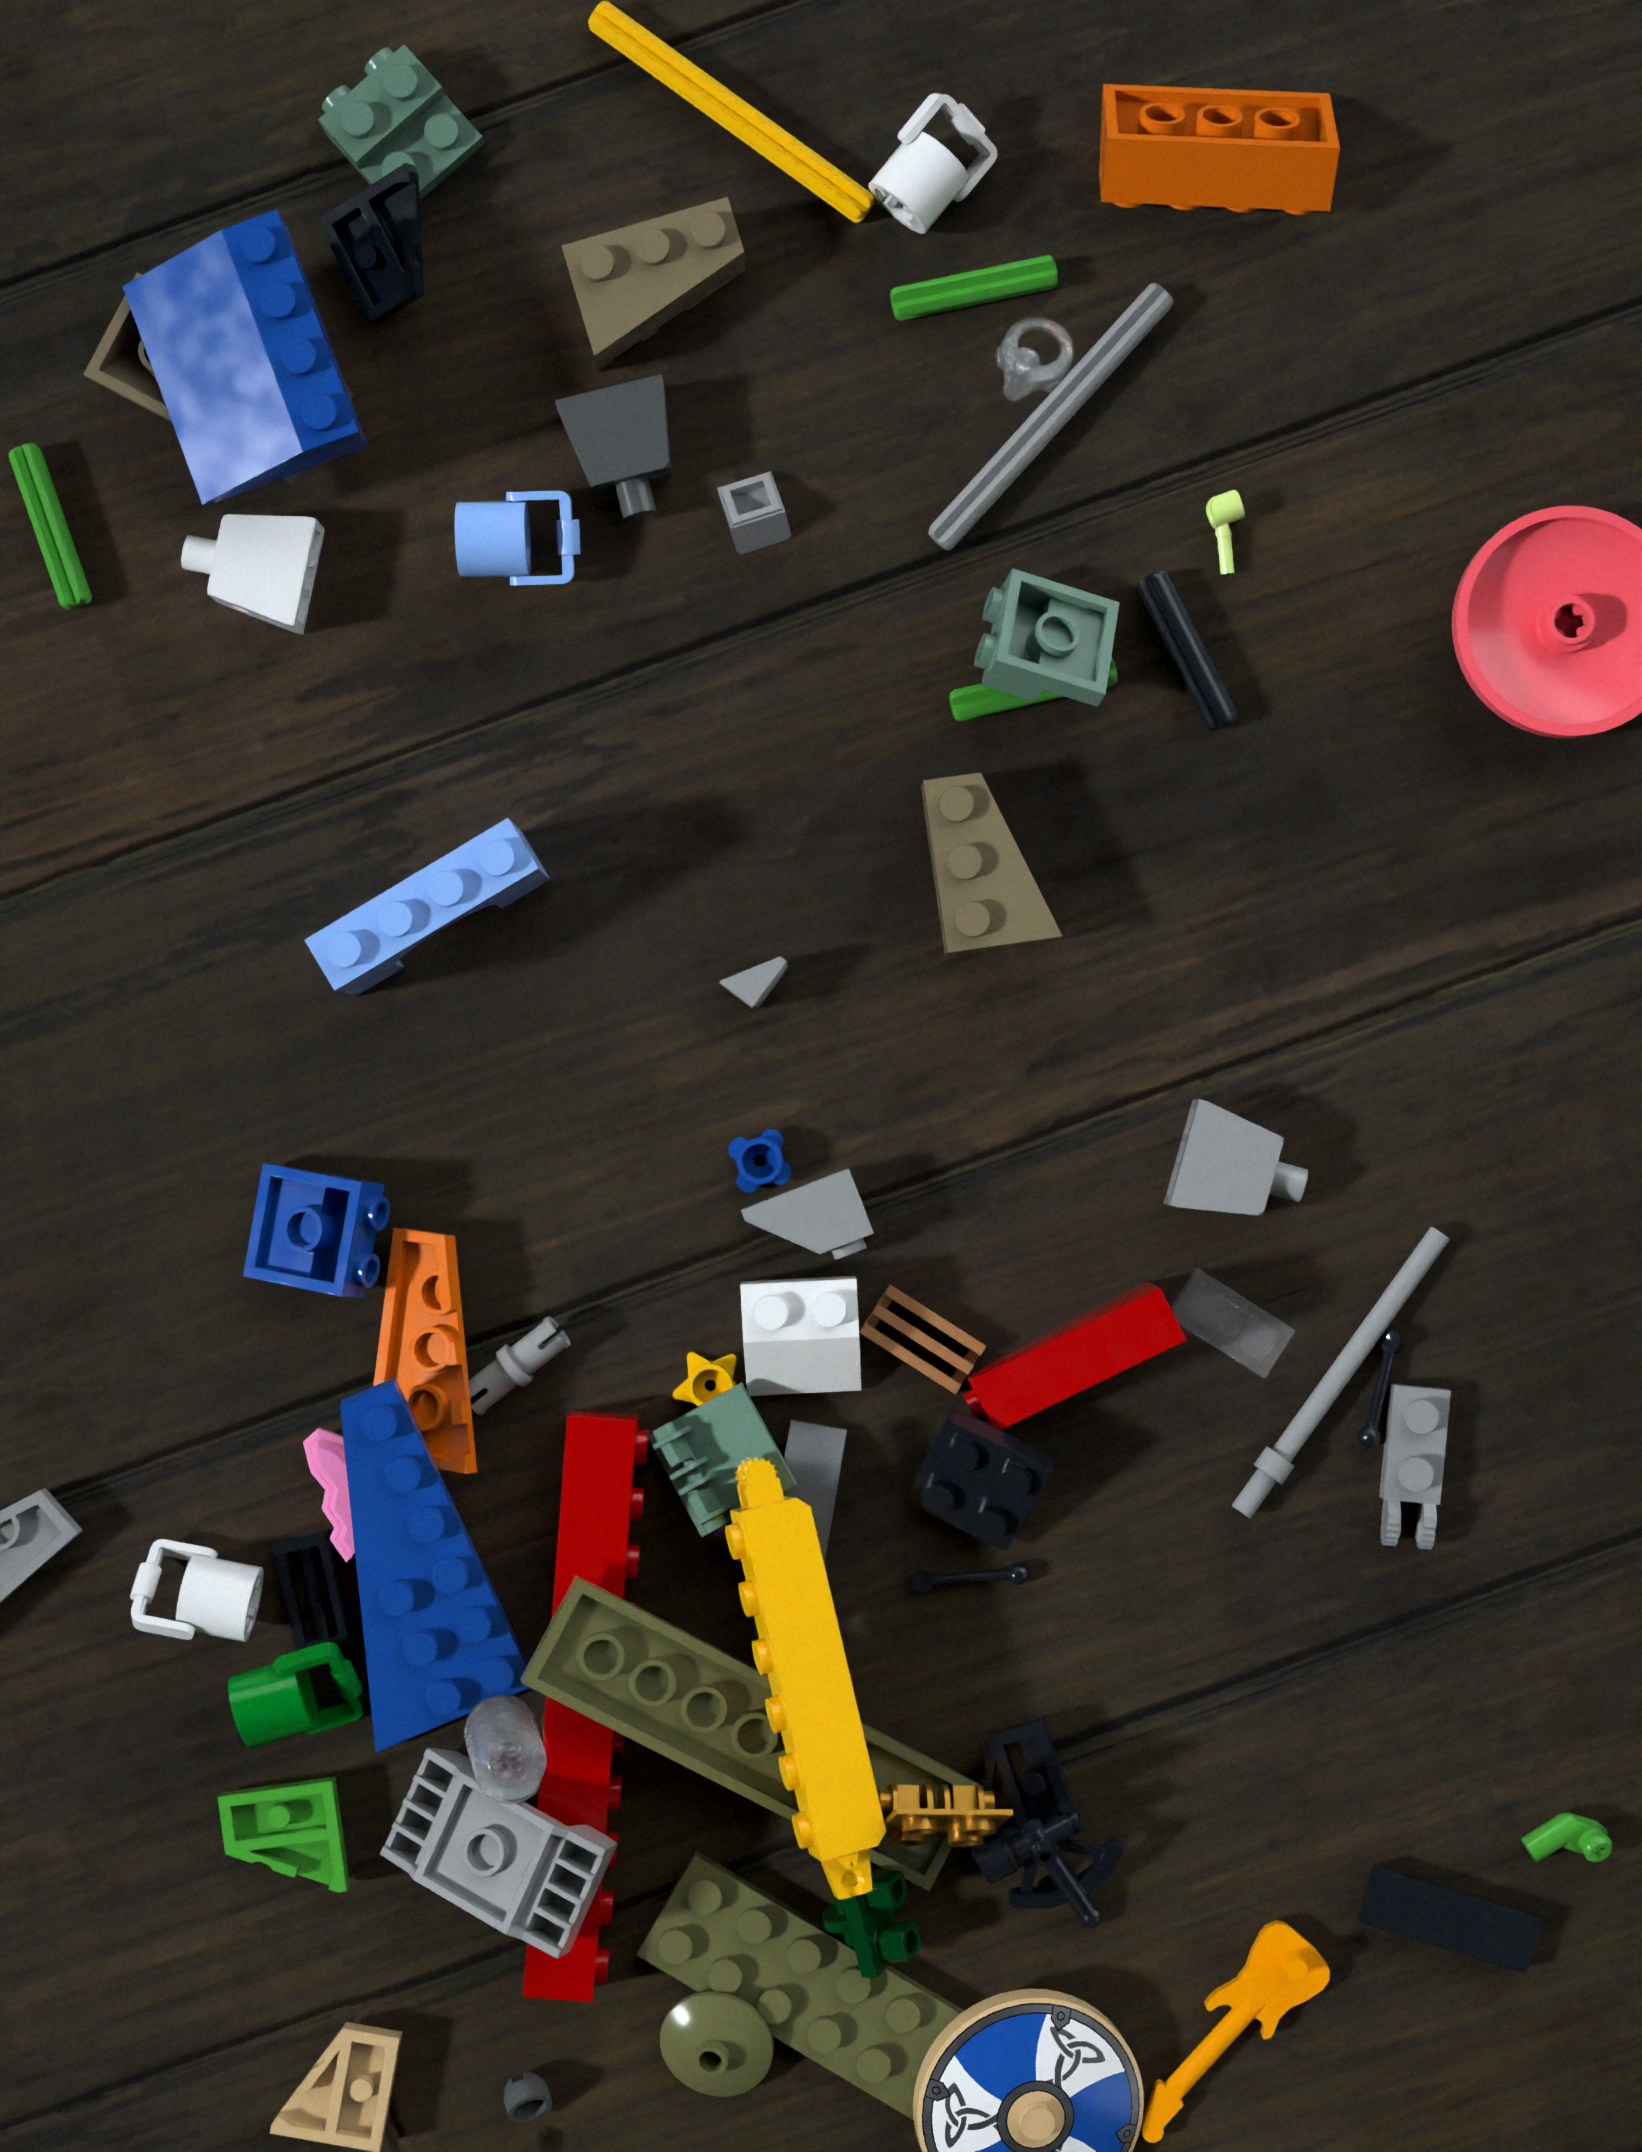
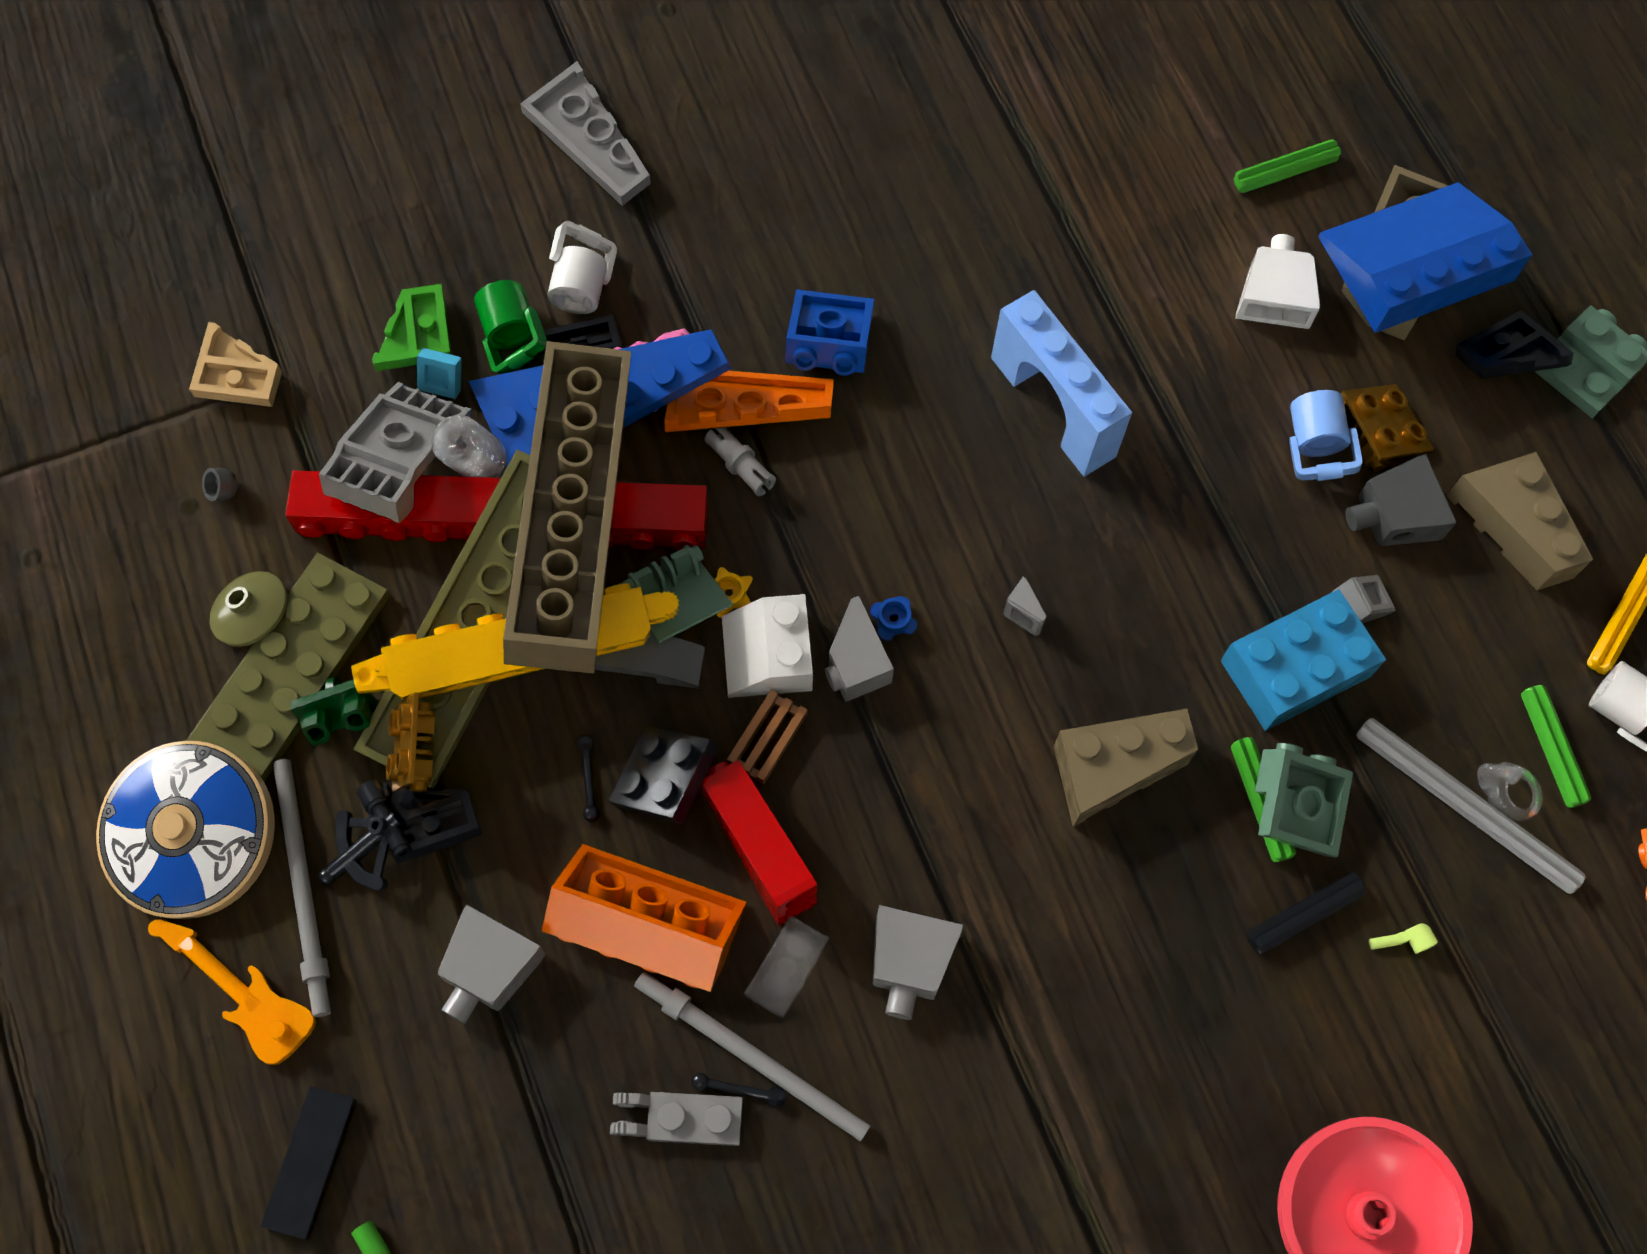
camera: 90 degrees right, 20 degrees down
none -> light grey bar [273,759,331,1017]
none -> medium azure plate [417,348,461,399]
none -> light grey torso [438,905,546,1024]
none -> dark tan brick [503,341,631,674]
none -> orange slope [542,844,747,992]
none -> dark azure brick [1221,589,1386,731]
none -> pearl gold hinge [1341,384,1434,472]

